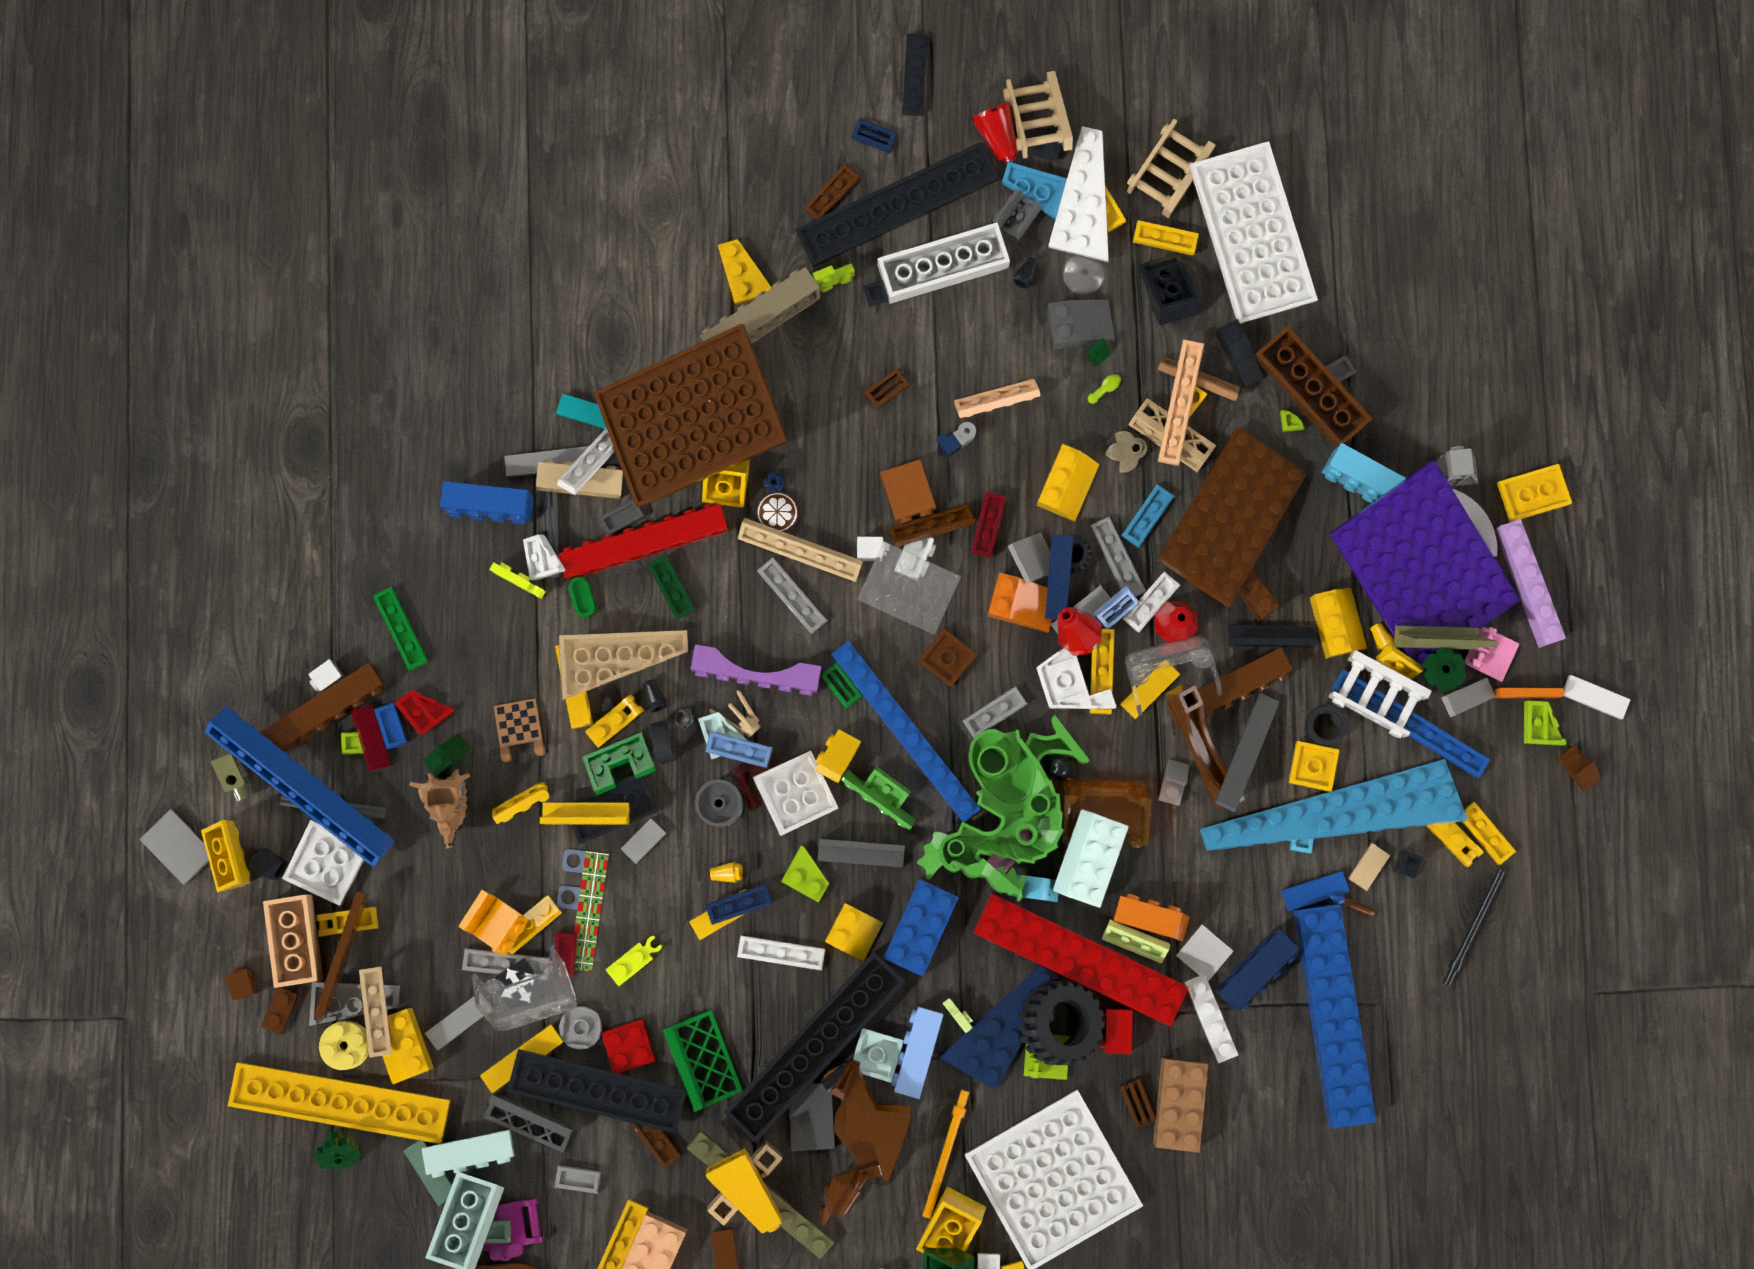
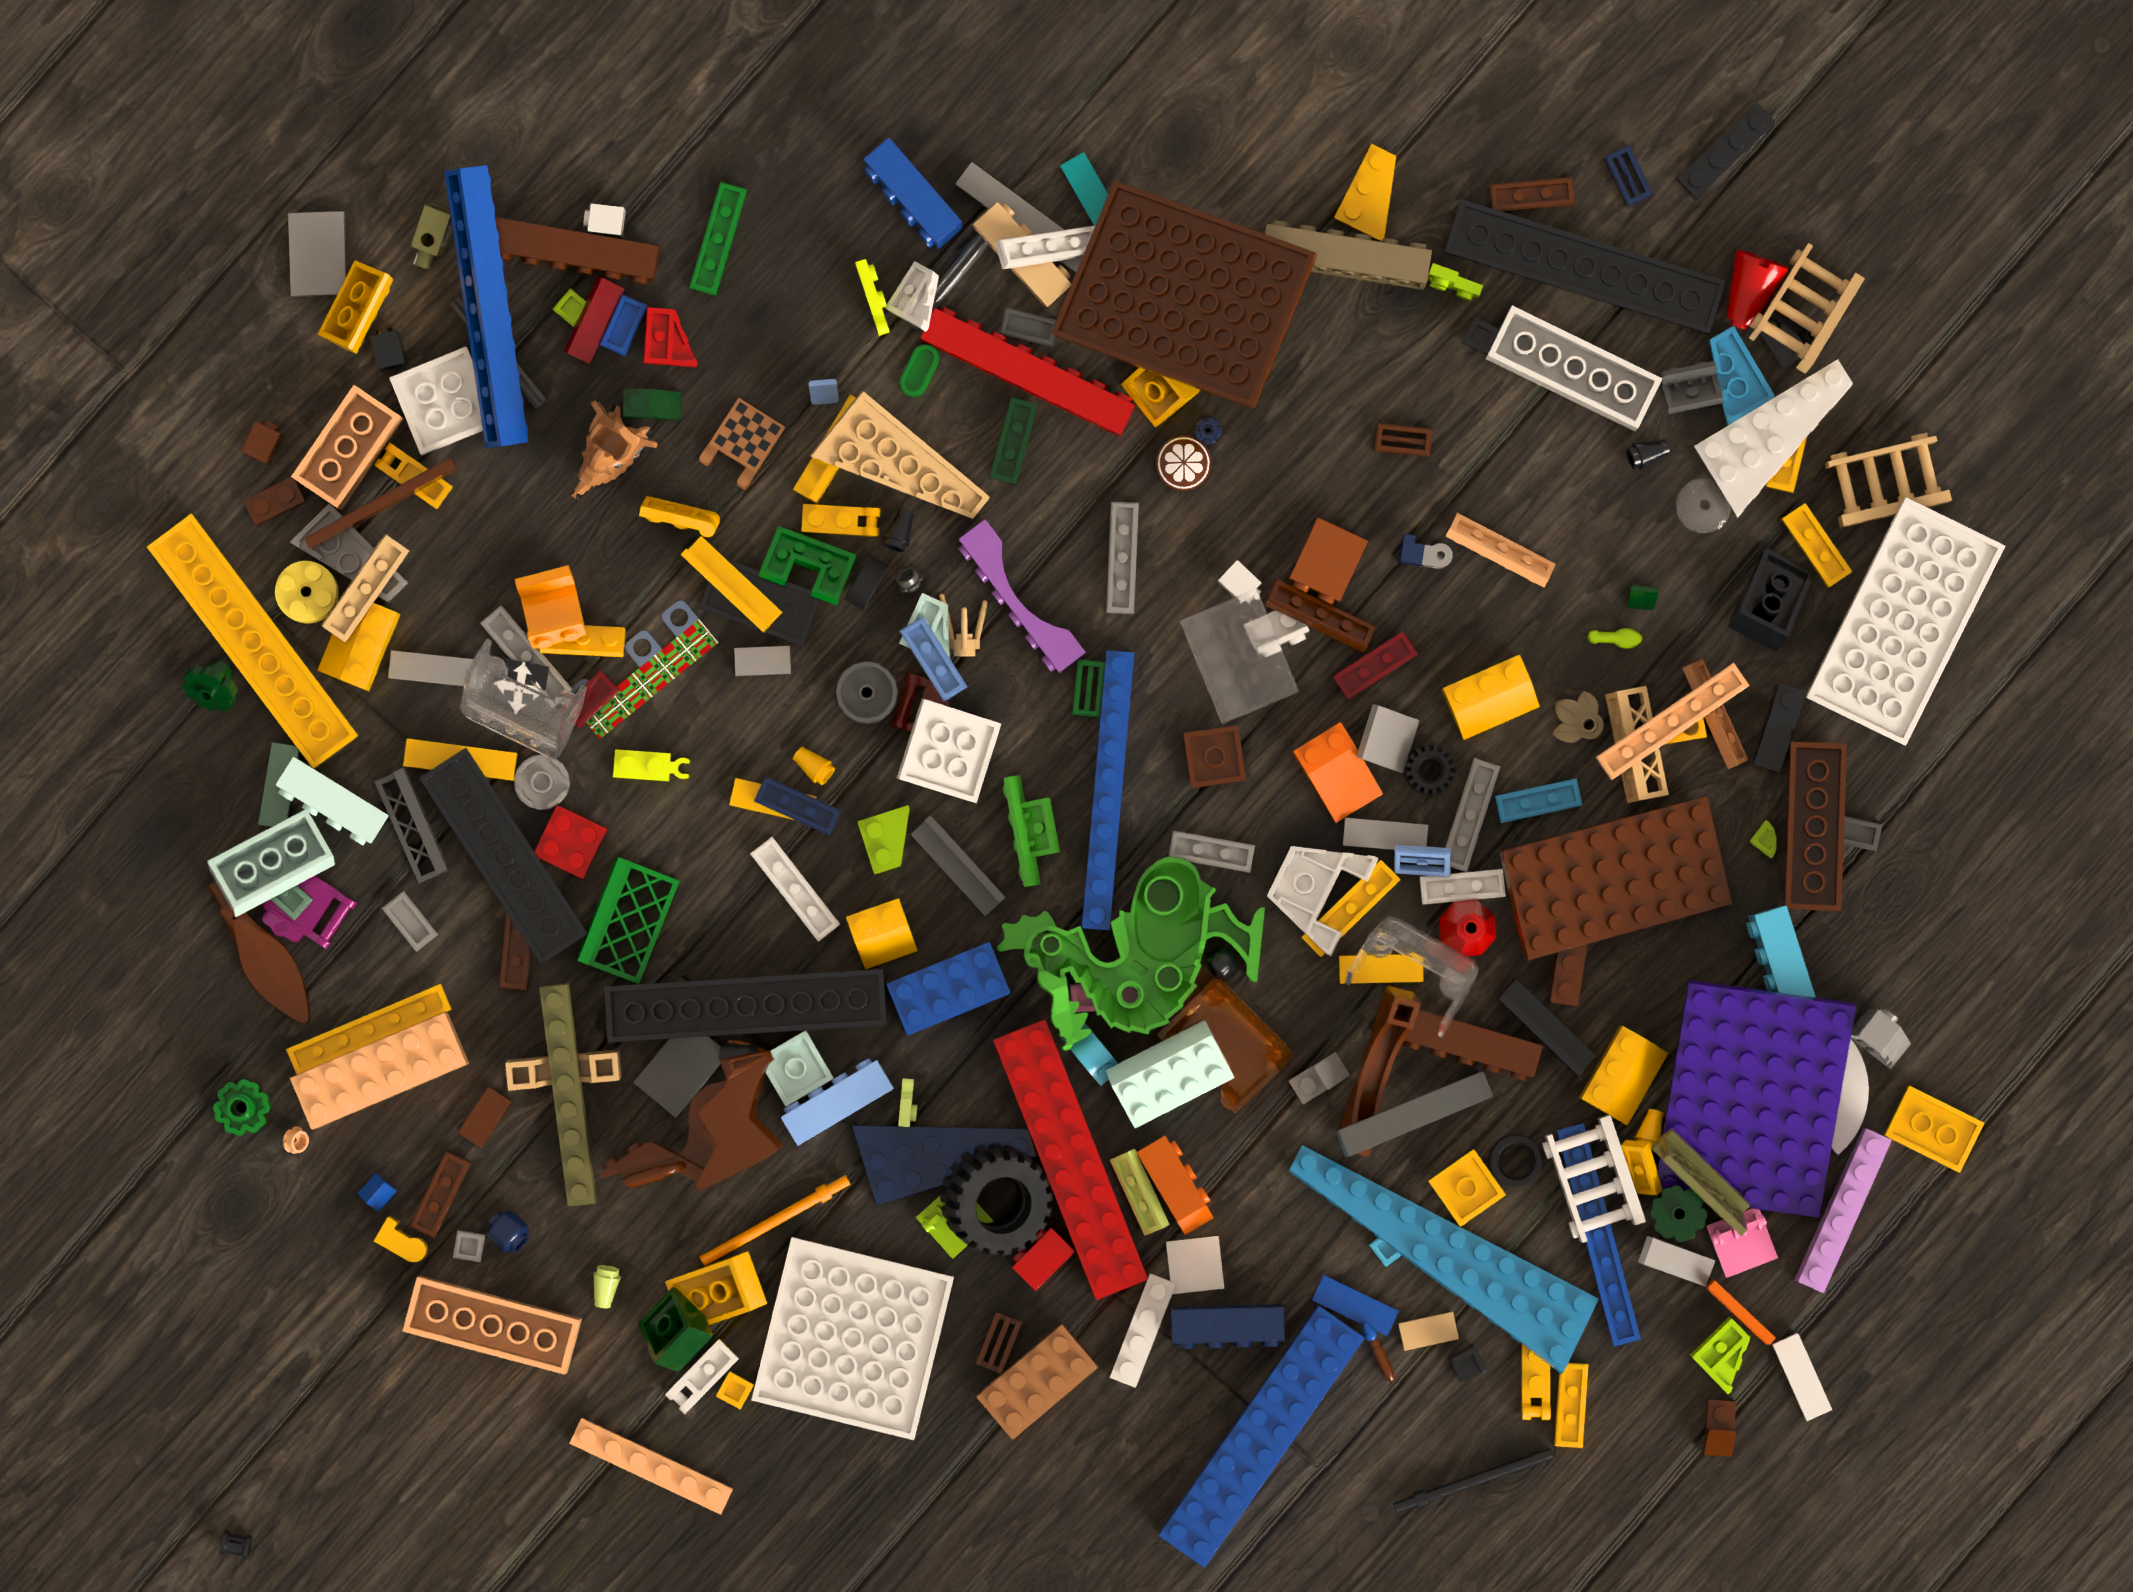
camera: 40 degrees right, 5 degrees up
yellow slope [705,1148,782,1234] -> none
tan plate [738,518,863,582] -> none
yellow brick [816,729,861,783] -> none
dark blue tile [1045,534,1073,620] -> none
dark grey slope [1047,300,1115,350] -> none
red cone [1058,607,1102,656] -> none
none -> light blue slope [809,379,839,405]

